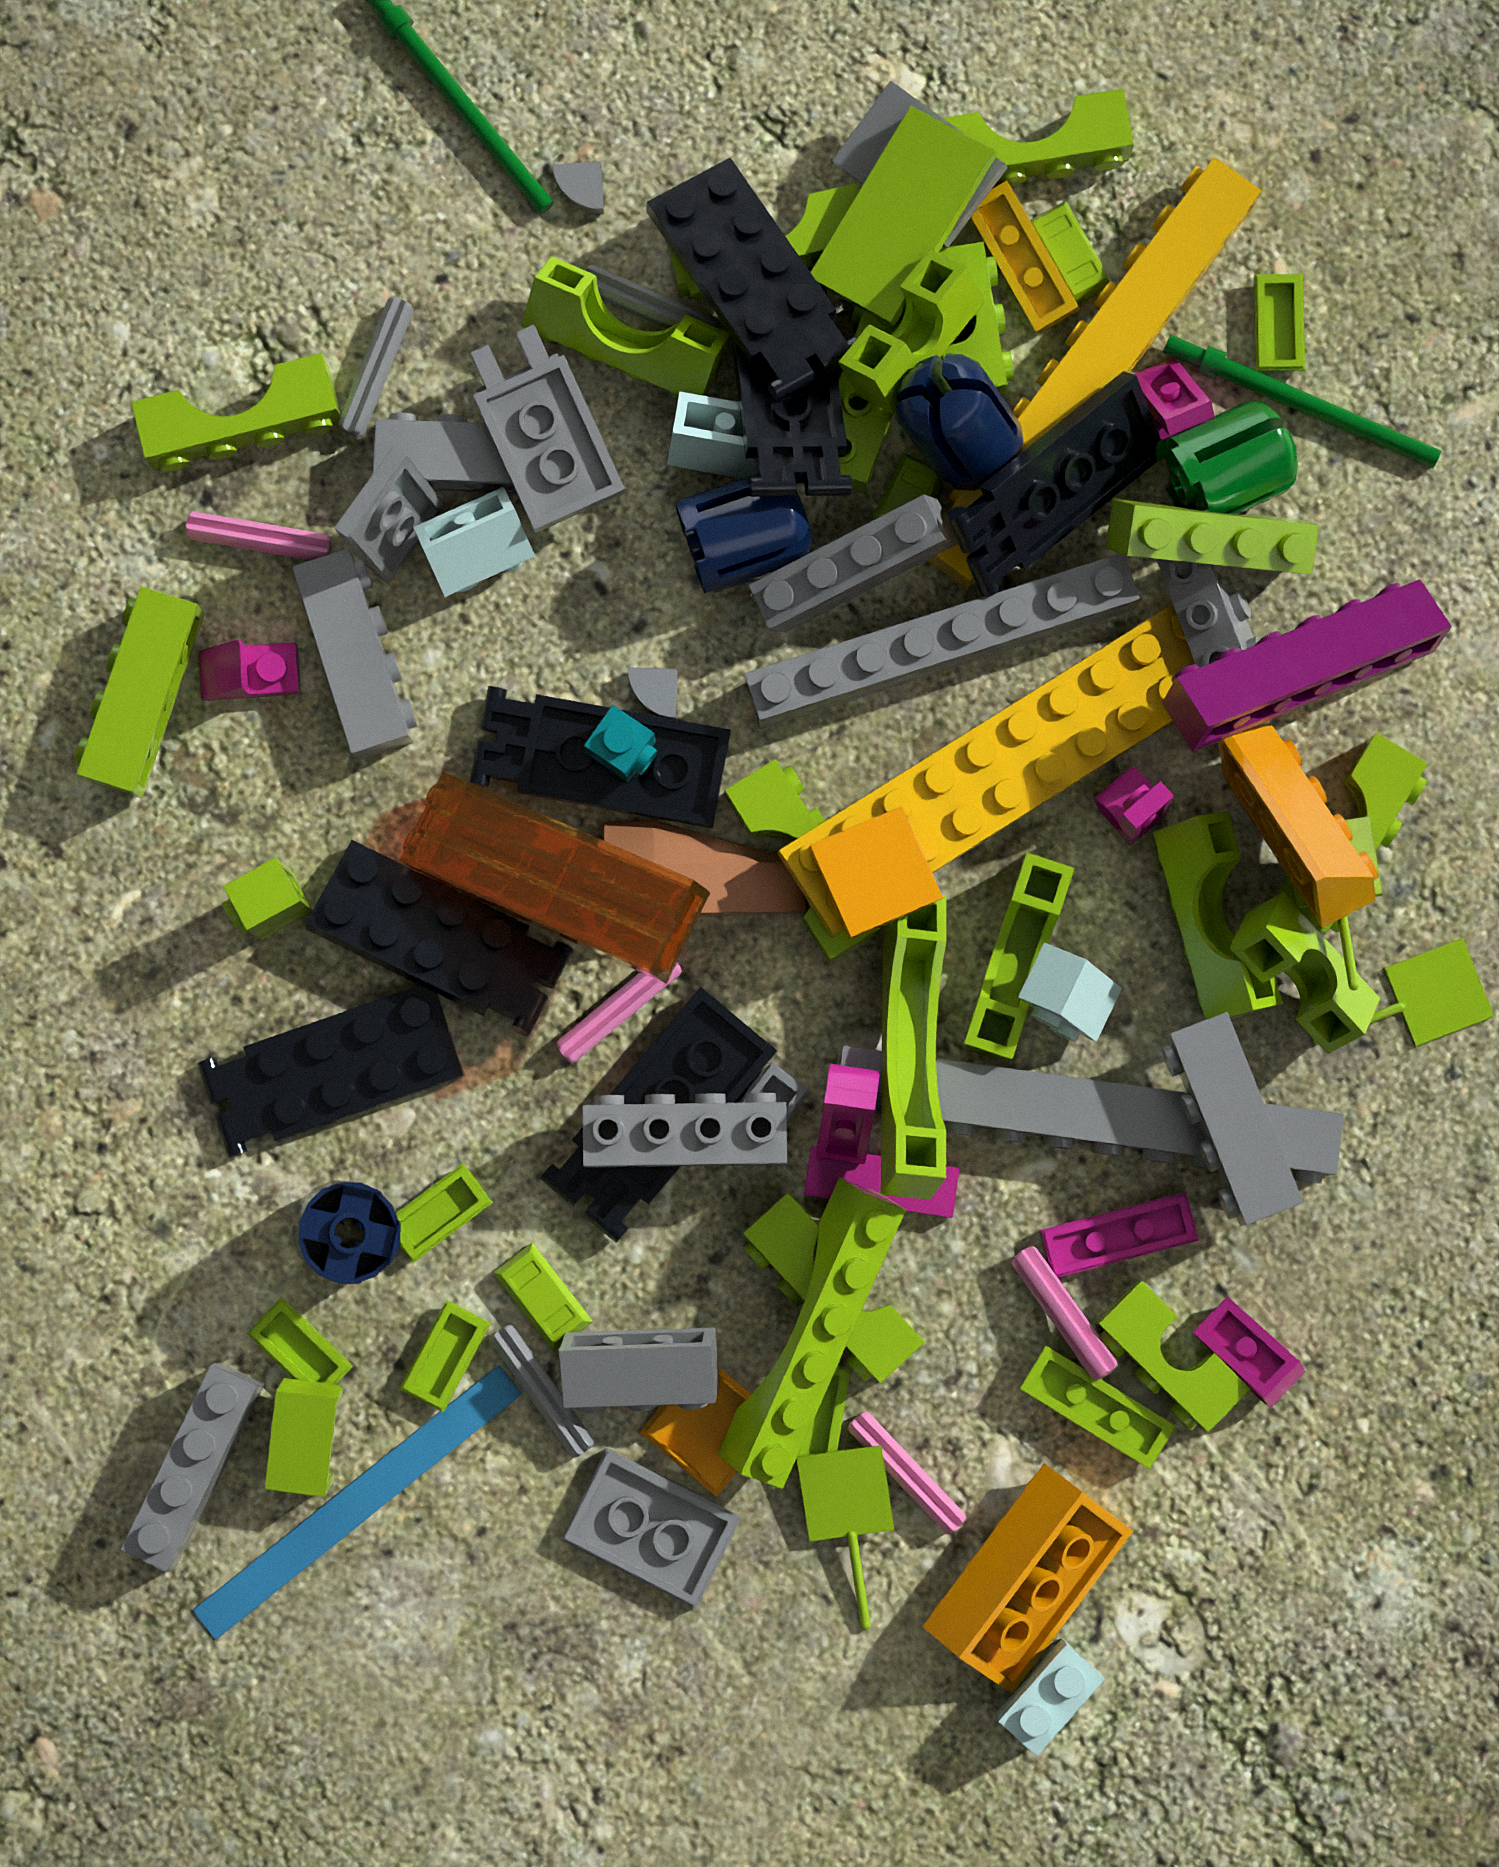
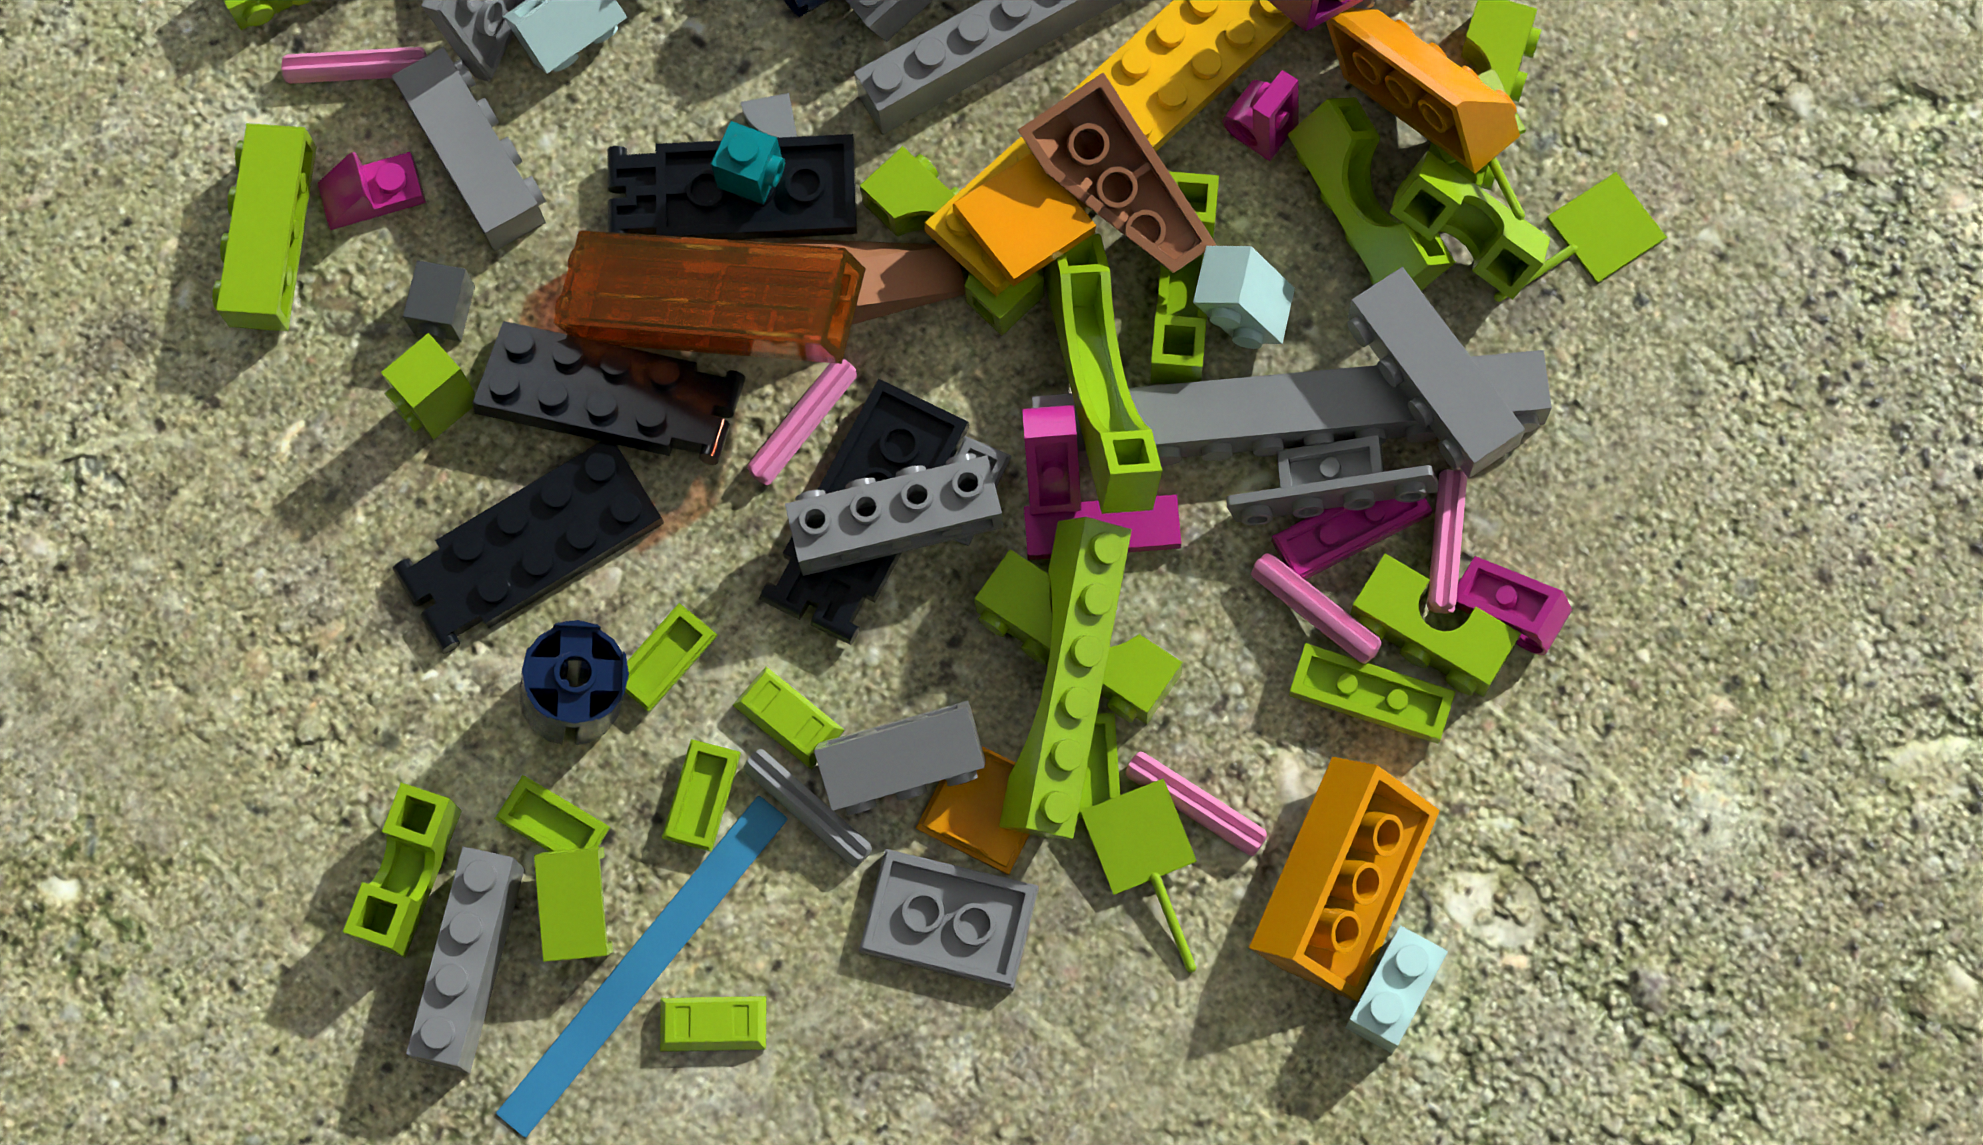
camera: 10 degrees left, 10 degrees down
none -> lime arch [343,782,462,959]
none -> dark grey brick [403,260,475,344]
none -> lime tile [660,996,767,1052]
none -> nougat wedge [1017,72,1216,273]
none -> light grey bracket [1226,435,1439,526]
none -> bright pink axle [1427,469,1467,614]

